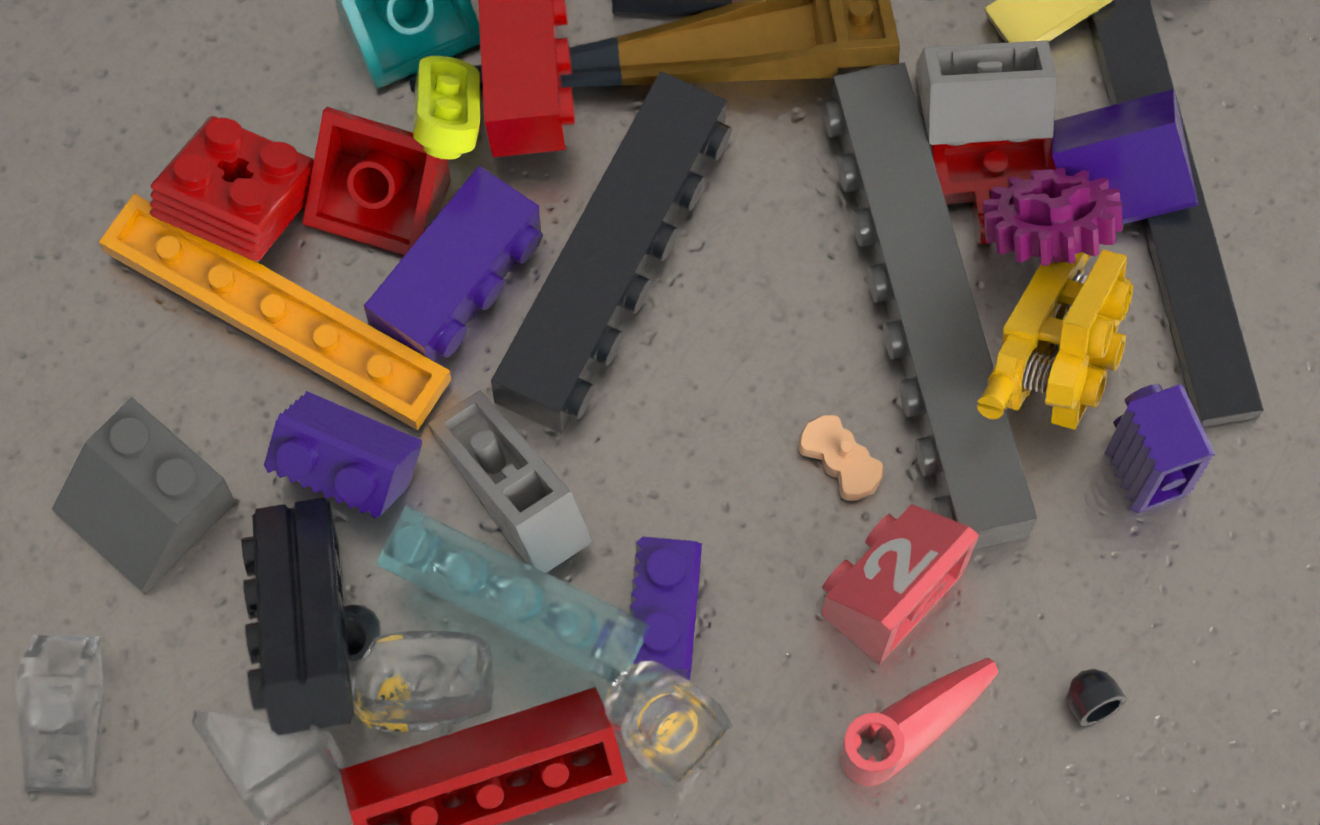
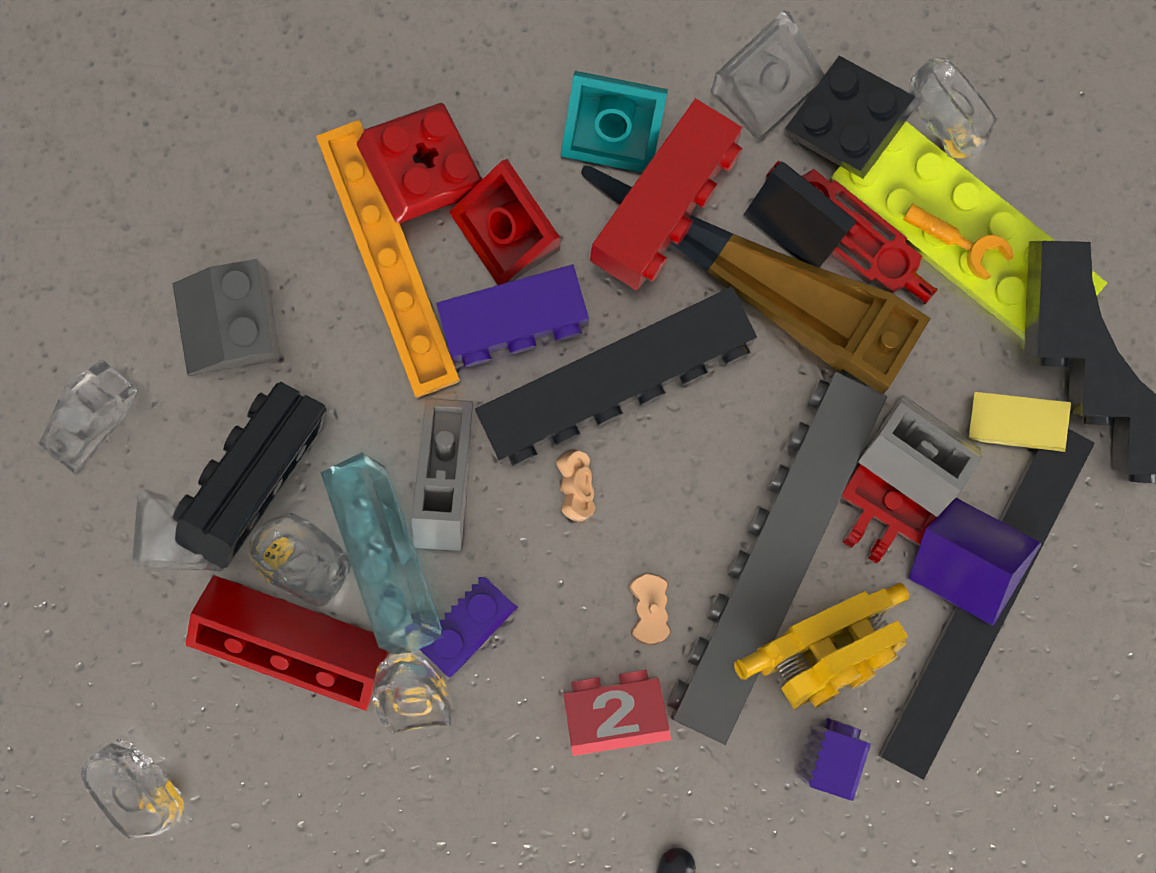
camera: 35 degrees right, 15 degrees up
dark purple brick [264,391,422,519] -> none
black hinge [344,605,381,661] -> none
neon yellow plate [413,56,480,160] -> none
coral piece [840,658,998,786] -> none
magenta gear [983,168,1123,266] -> none
none -> light nougat piece [556,449,596,522]

